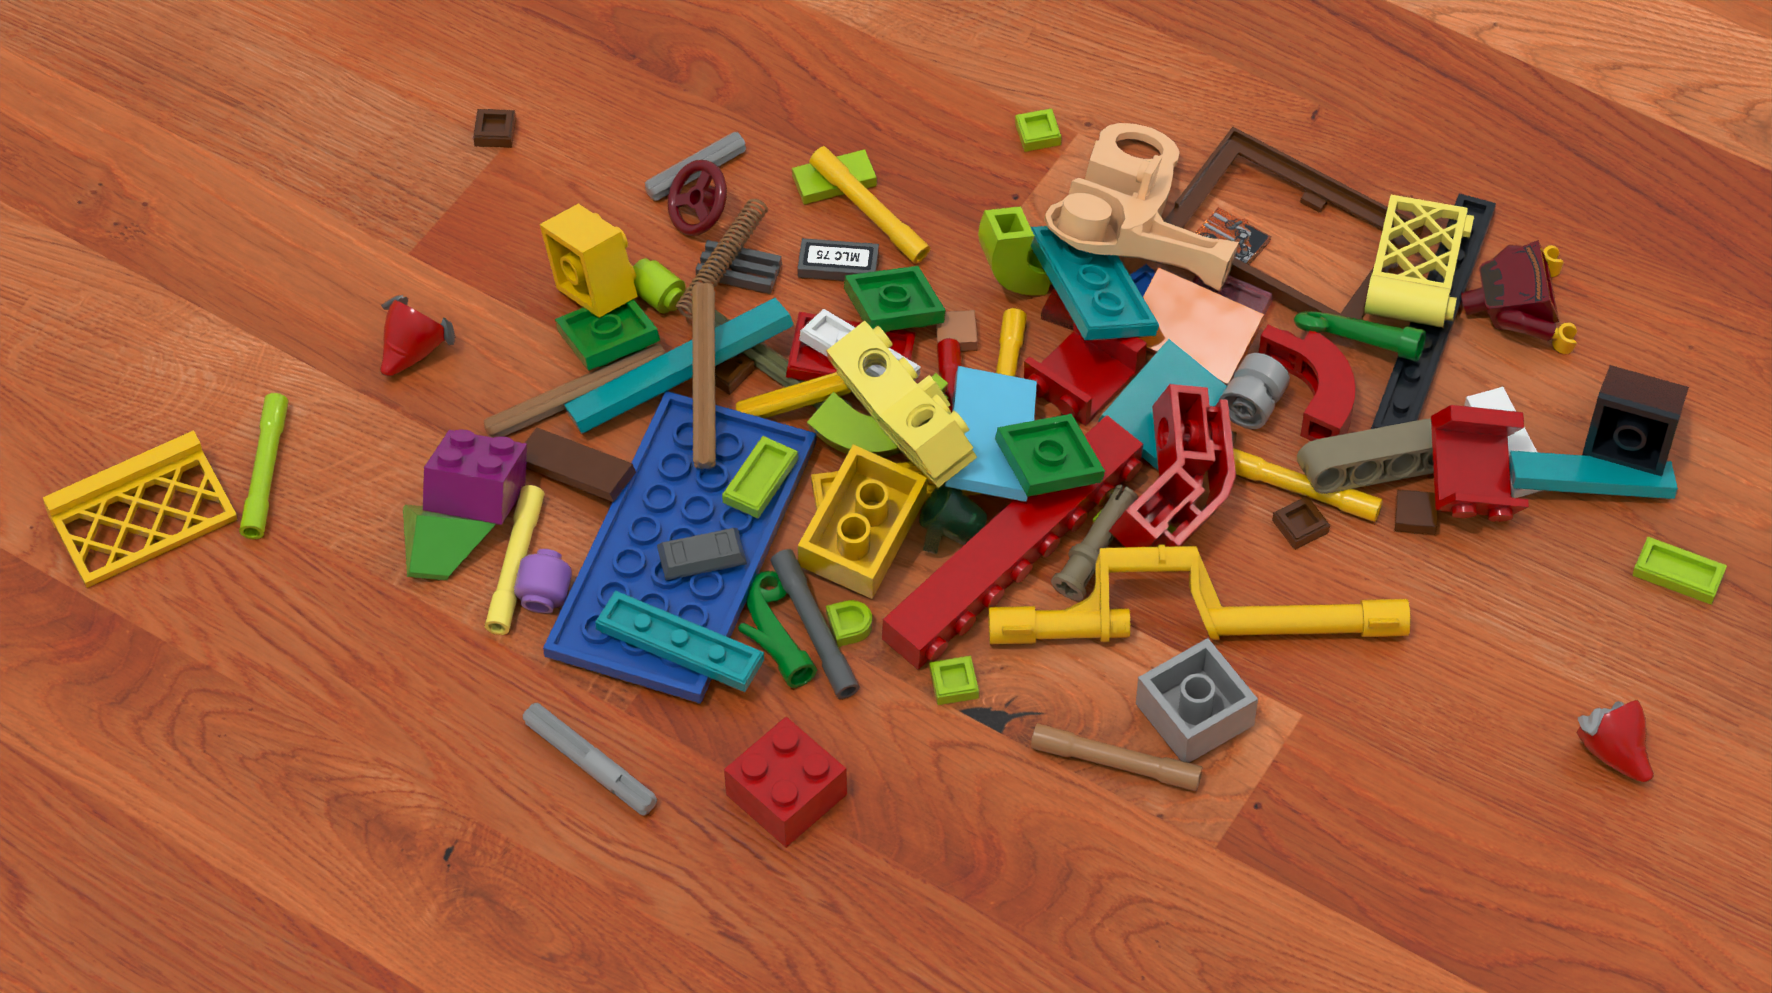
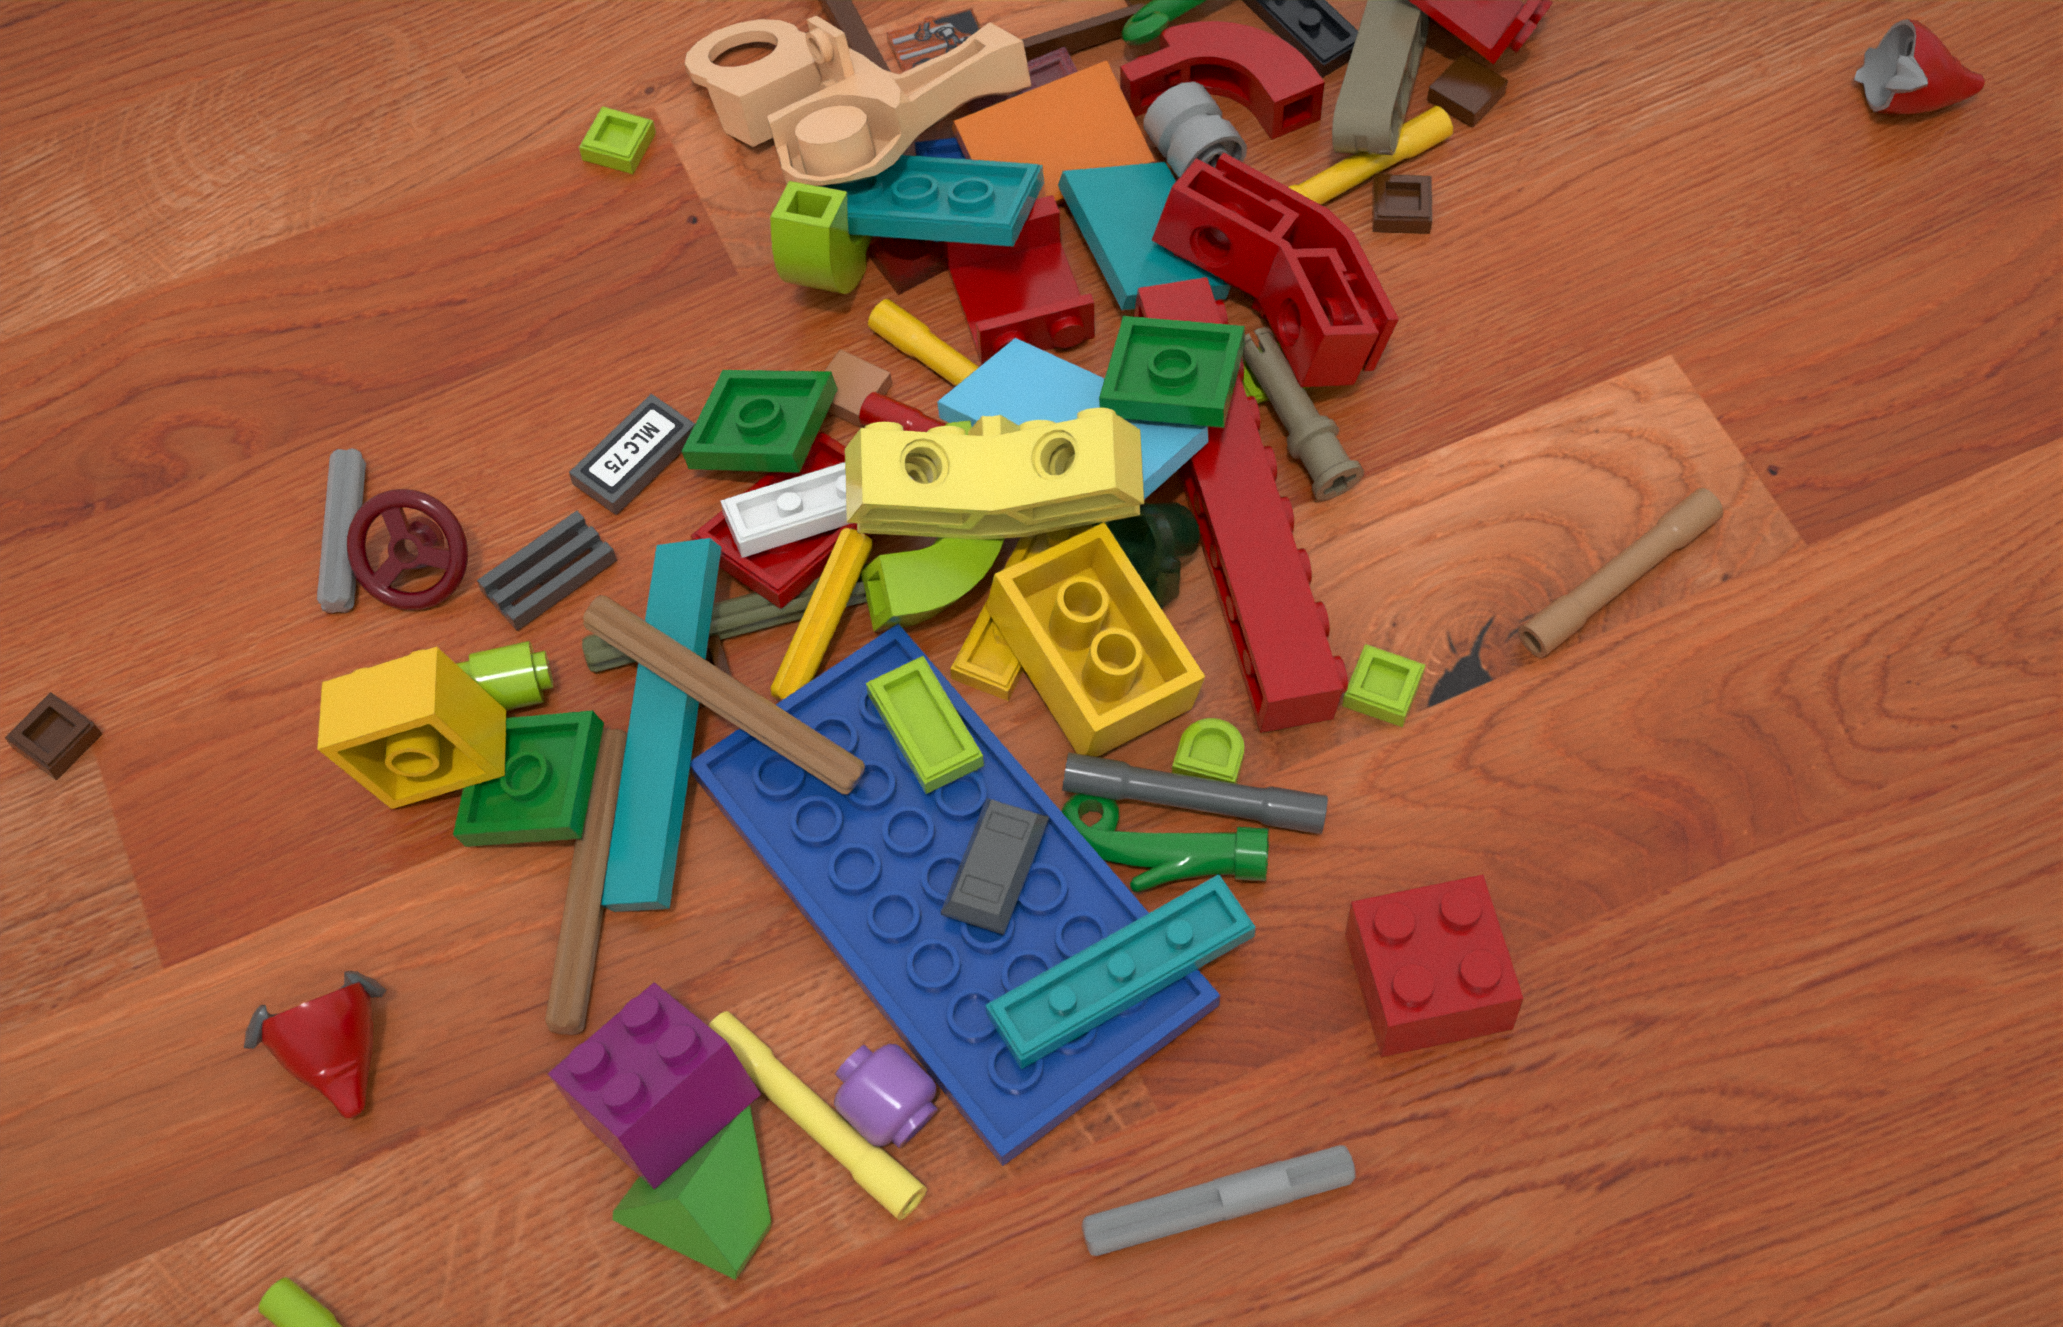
camera: 55 degrees left, 5 degrees up
reddish brown tile [525,428,636,502] -> none
medium nougat piece [676,199,768,319] -> none
lime tile [792,149,877,204] -> none
yellow piece [809,146,931,264] -> none
yellow piece [988,545,1410,644] -> none
light grey brick [1136,638,1258,763] -> none

